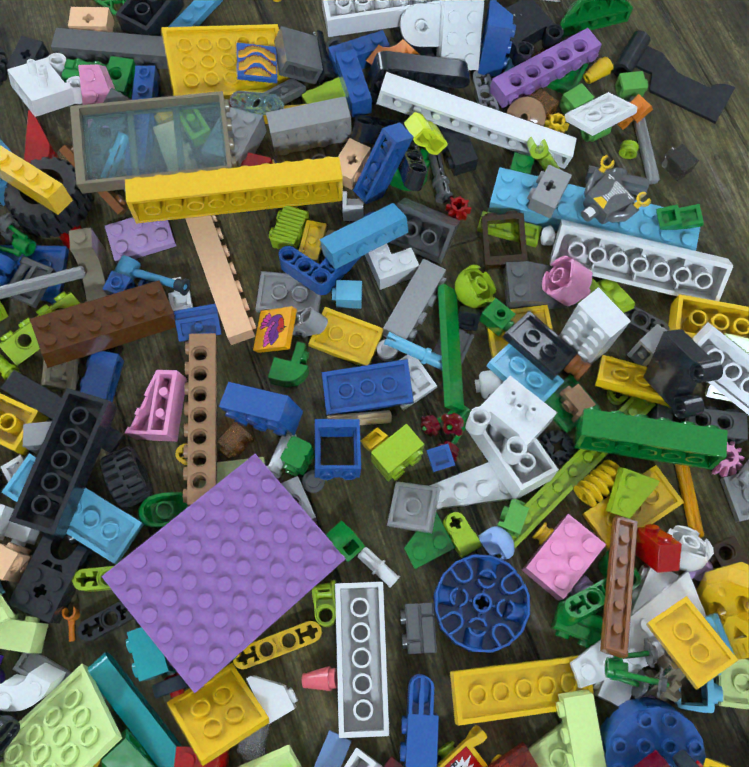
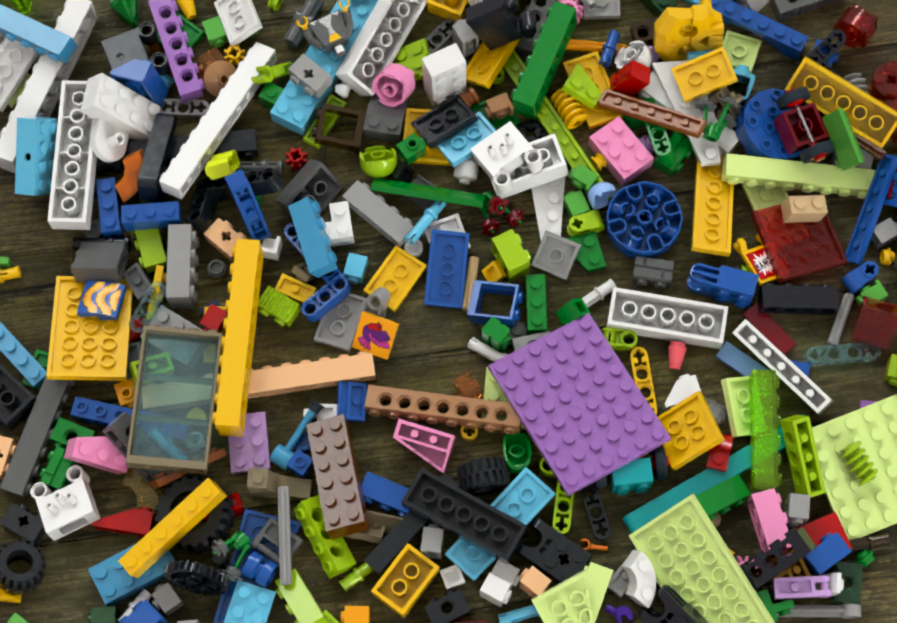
camera: 75 degrees left, 0 degrees up
blue brick [219,382,303,437] -> none
green brick [268,342,309,388] -> none
blue panel [426,444,455,472] -> none
none -> green brick [525,274,547,335]
none -> bright green brick [563,190,590,221]
none -> blue pin [599,30,621,68]

